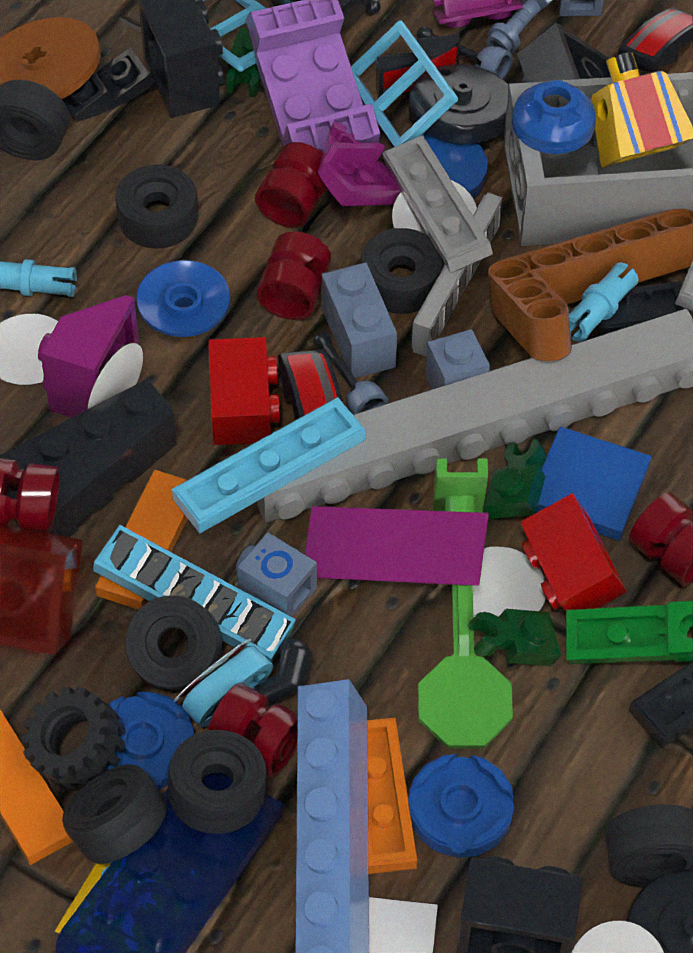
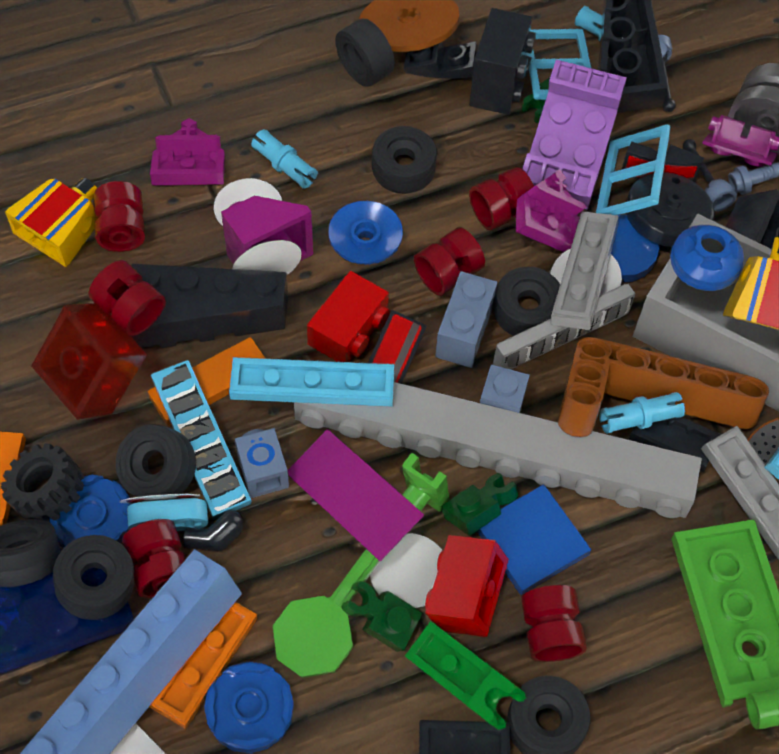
camera: 35 degrees right, 5 degrees up
hinge [313,331,388,415] -> none

